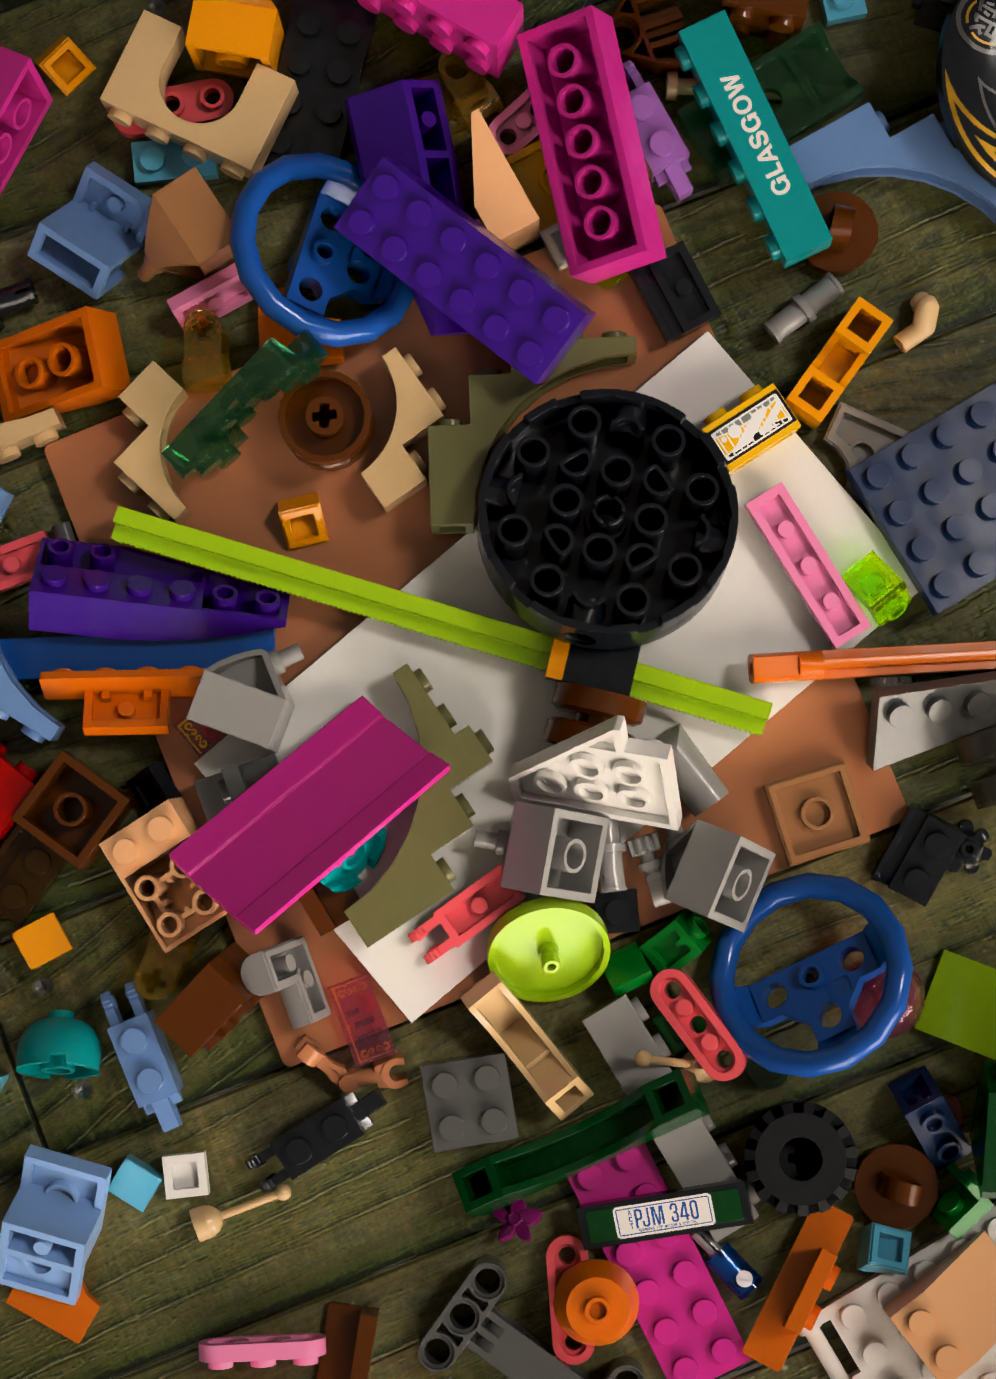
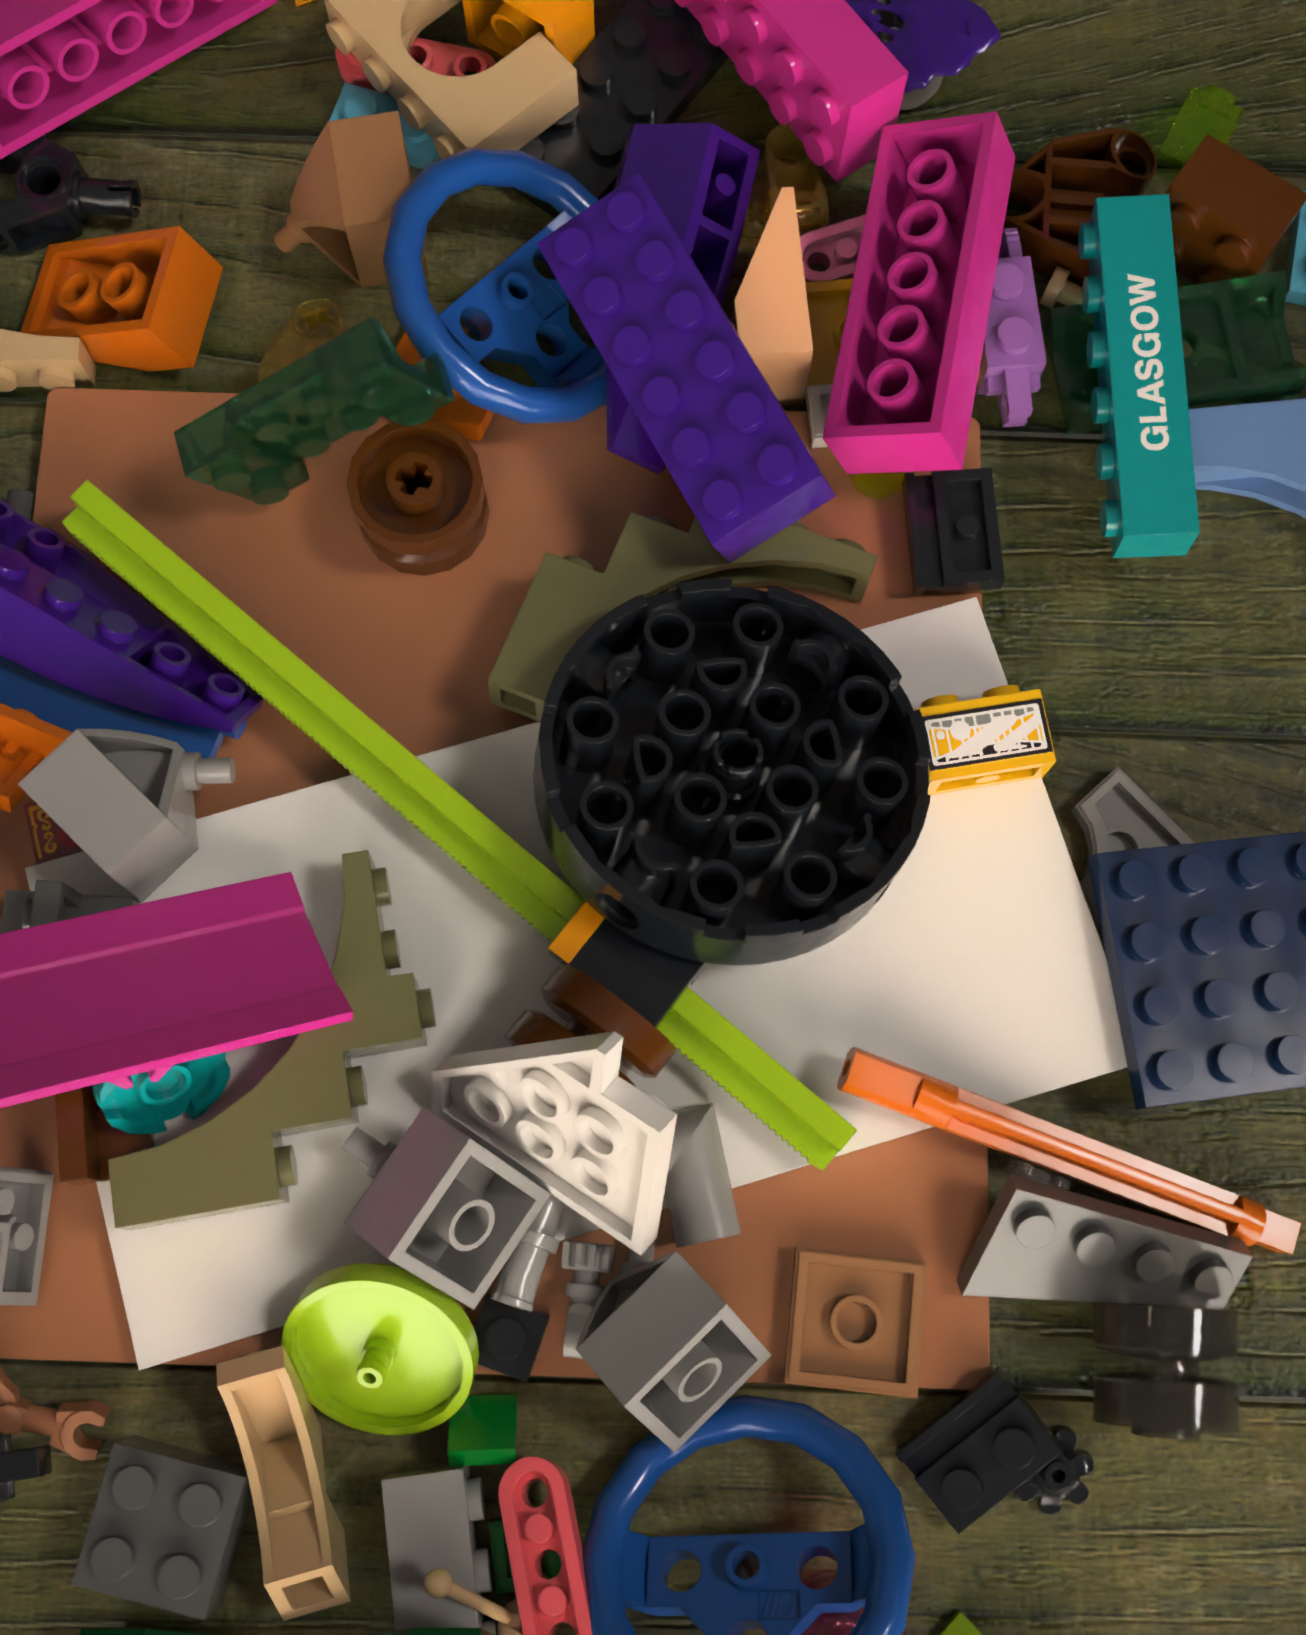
camera: 15 degrees right, 10 degrees down
medium blue piece [27,161,152,300] -> none
tan arch [114,361,191,524] -> none
bright pink plate [166,263,253,336] -> none
light orange slope [277,492,329,550] -> none
clear pink tile [327,972,397,1068] -> none
tan arch [360,347,447,513] -> none
coral hinge [407,863,527,965] -> none
green bracket [639,908,713,972] -> none
bright pink plate [744,482,872,649] -> none
light grey pin [763,272,845,345] -> none
light orange arch [785,296,894,431] -> none
reddish brown tile [805,191,878,276] -> none
clear neon green bracket [841,550,911,627] -> none
tan arm [893,291,939,353] -> none

